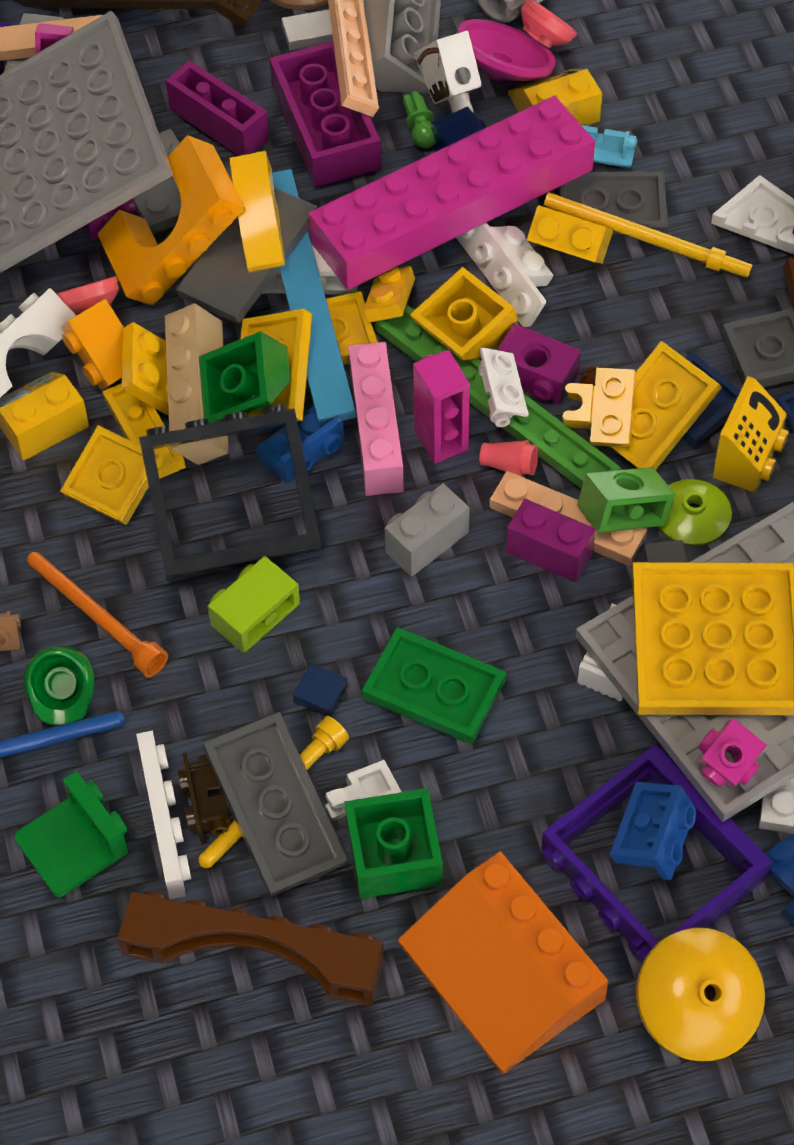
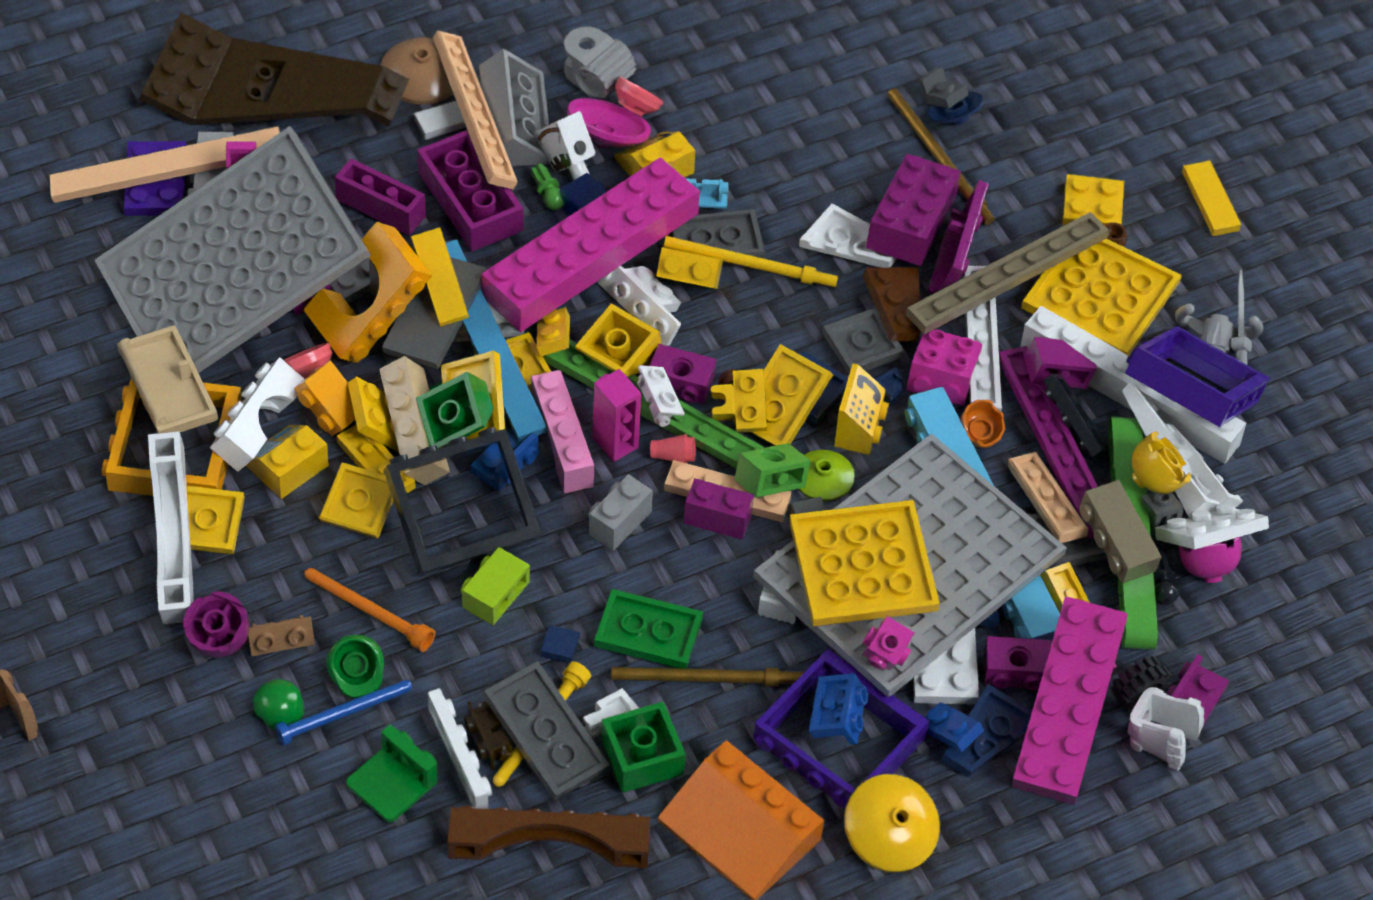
camera: 15 degrees left, 5 degrees down
none -> pearl gold bar [611,667,804,687]

